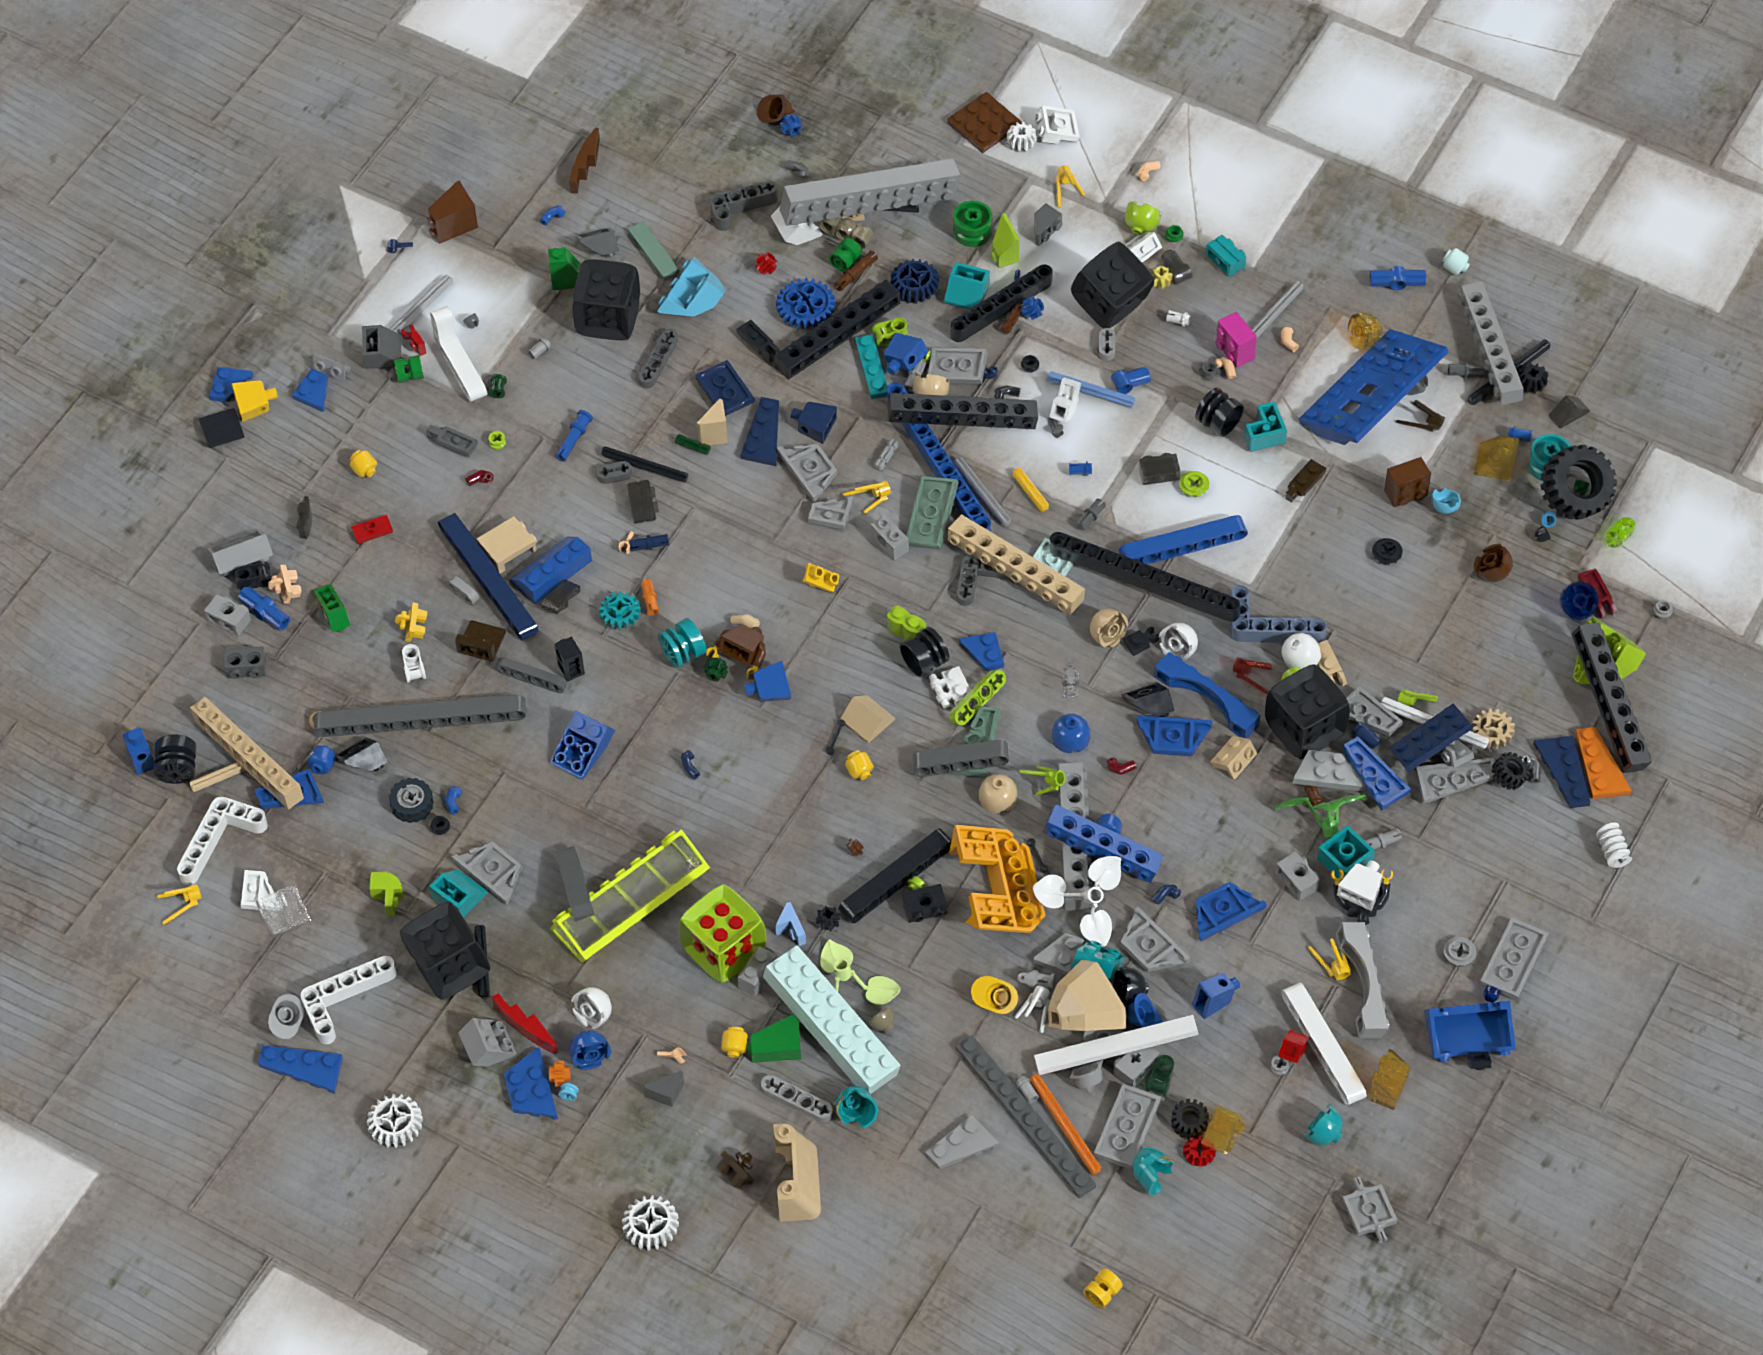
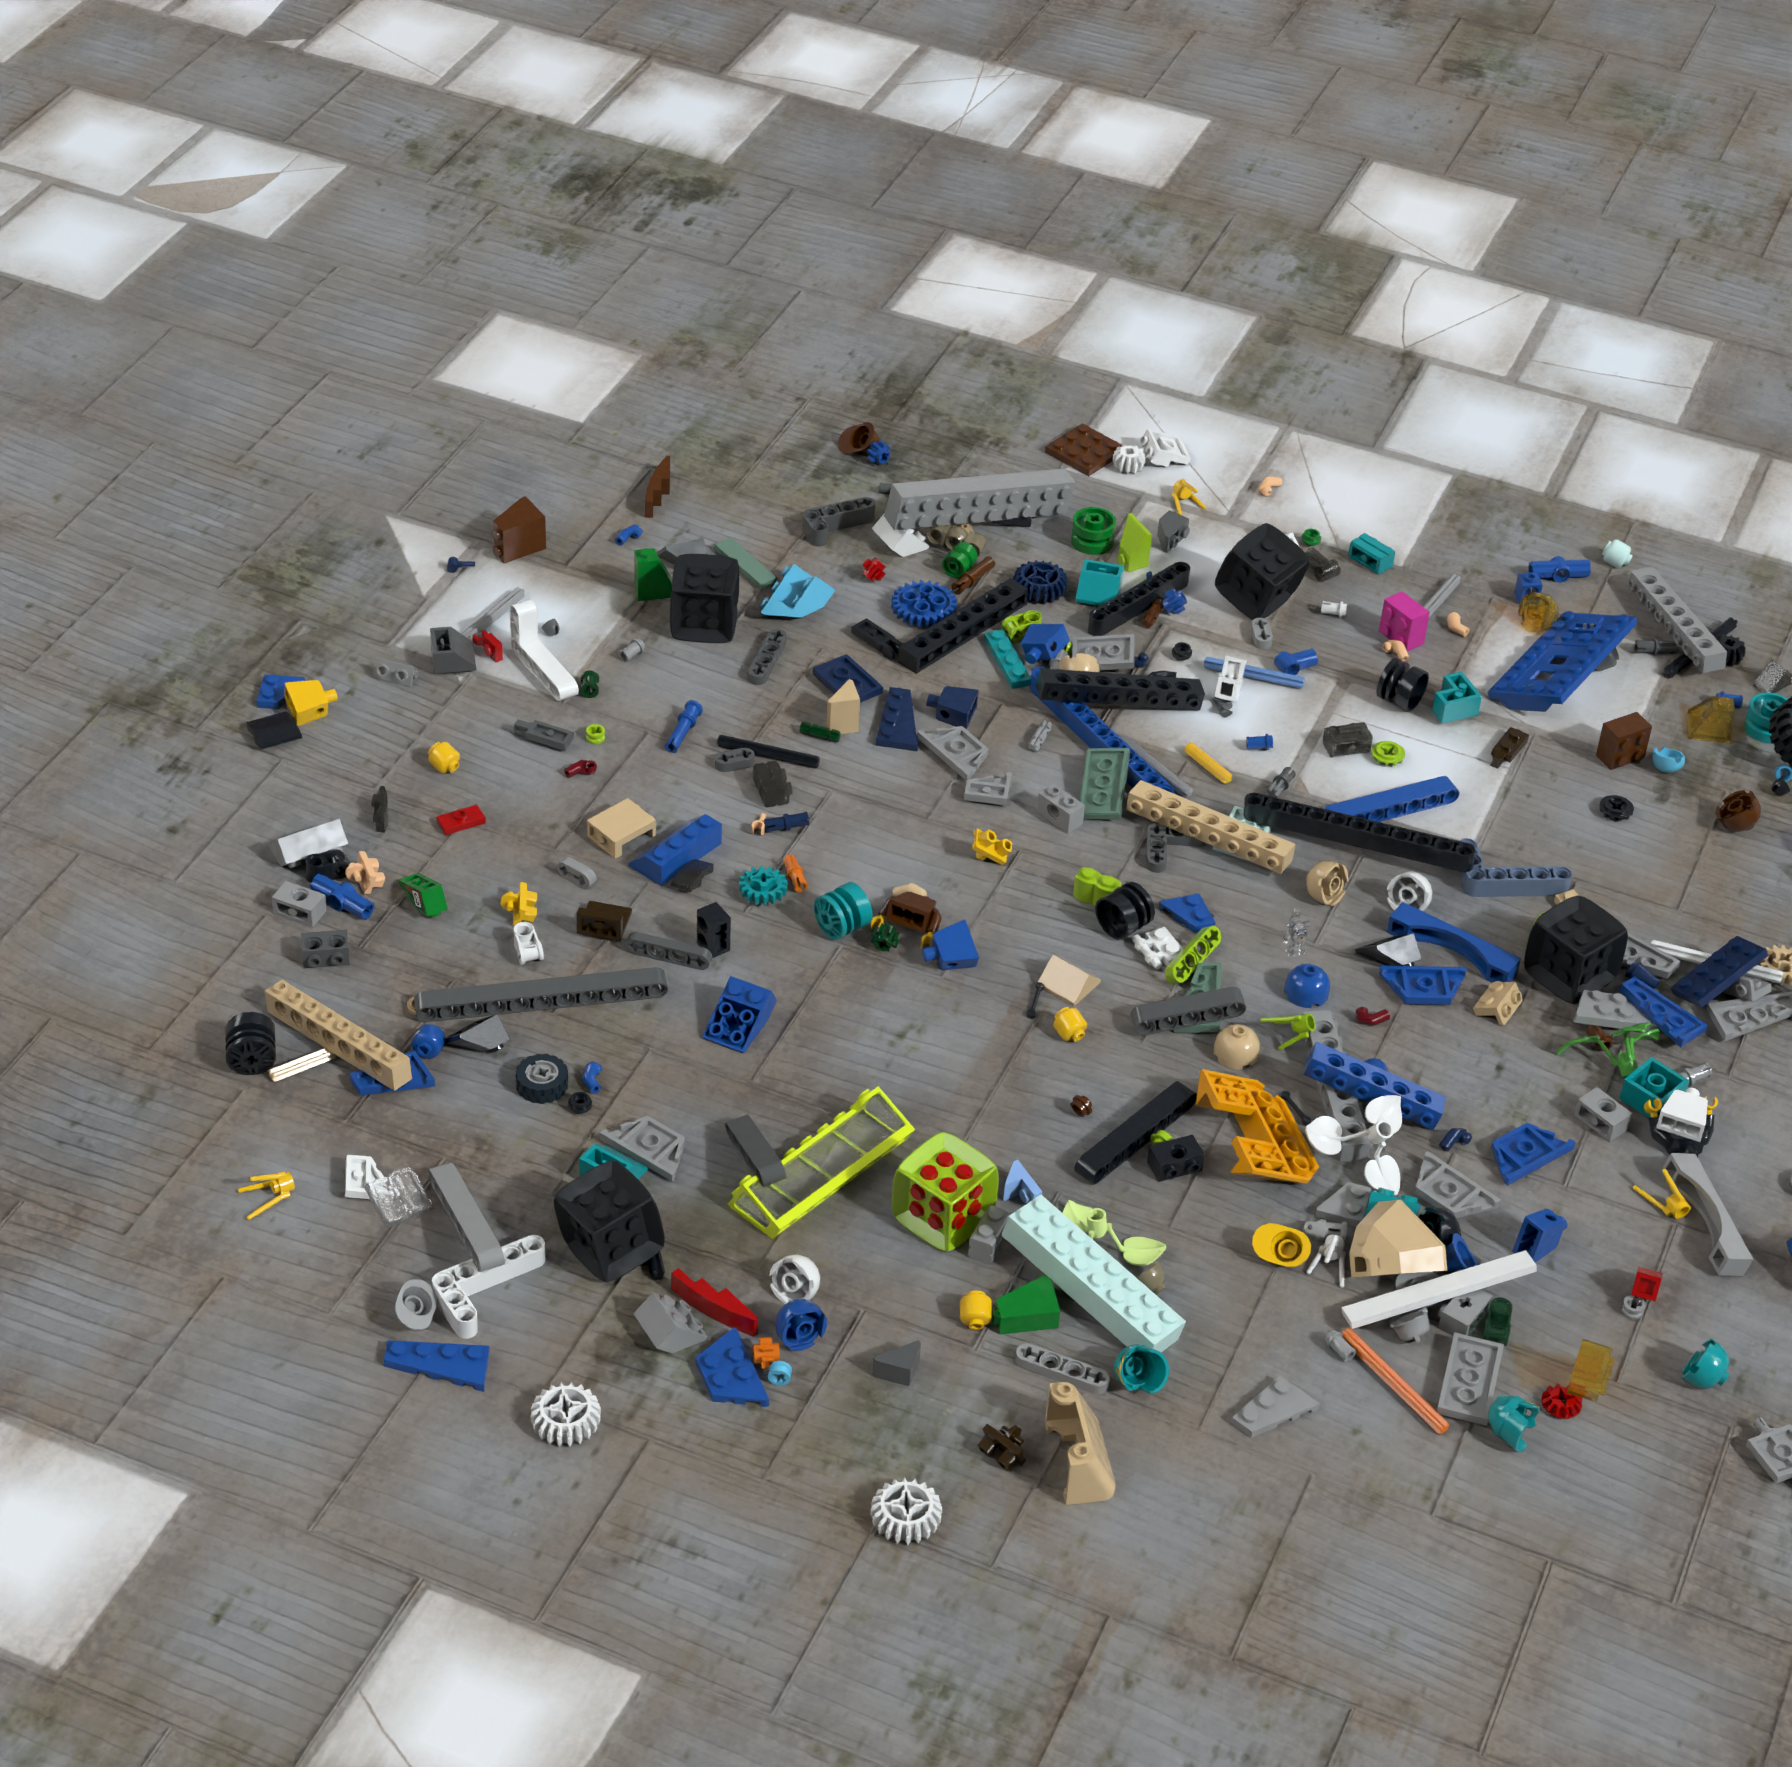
camera: 10 degrees left, 15 degrees down
blue torso [122,728,154,775] -> none
white beam [177,797,268,886] -> none
blue wing [292,369,328,412] -> none
lime brick [370,872,404,916] -> none
green wheel [394,355,424,383] -> none
dark blue beam [438,513,539,641] -> none
light nougat hand [657,1047,687,1064] -> none
dark blue arm [680,750,700,780] -> none
black gear [816,906,841,932] -> none
yellow plant [842,480,891,514] -> none
dark grey plate [956,1035,1096,1199] -> none
yellow wheel [1083,1268,1123,1309] -> none
black plate [1123,627,1160,656] -> none
lime cylinder [1124,201,1161,235] -> none
light yellow gear [1152,266,1173,289] -> none
black tyre [1171,1099,1209,1139] -> none
dark grey plate [1198,361,1221,381] -> none
clear red plant [1233,657,1273,694] -> none
white cylinder [1281,633,1321,669] -> none
white beam [1281,982,1367,1105] -> none
clear yellow slope [1369,1049,1410,1110] -> none
dark brown plant [1396,400,1445,432] -> none
lime plant [1398,689,1438,707] -> none
none -> light grey beam [428,1162,505,1272]
none -> blue brick [1514,573,1543,605]

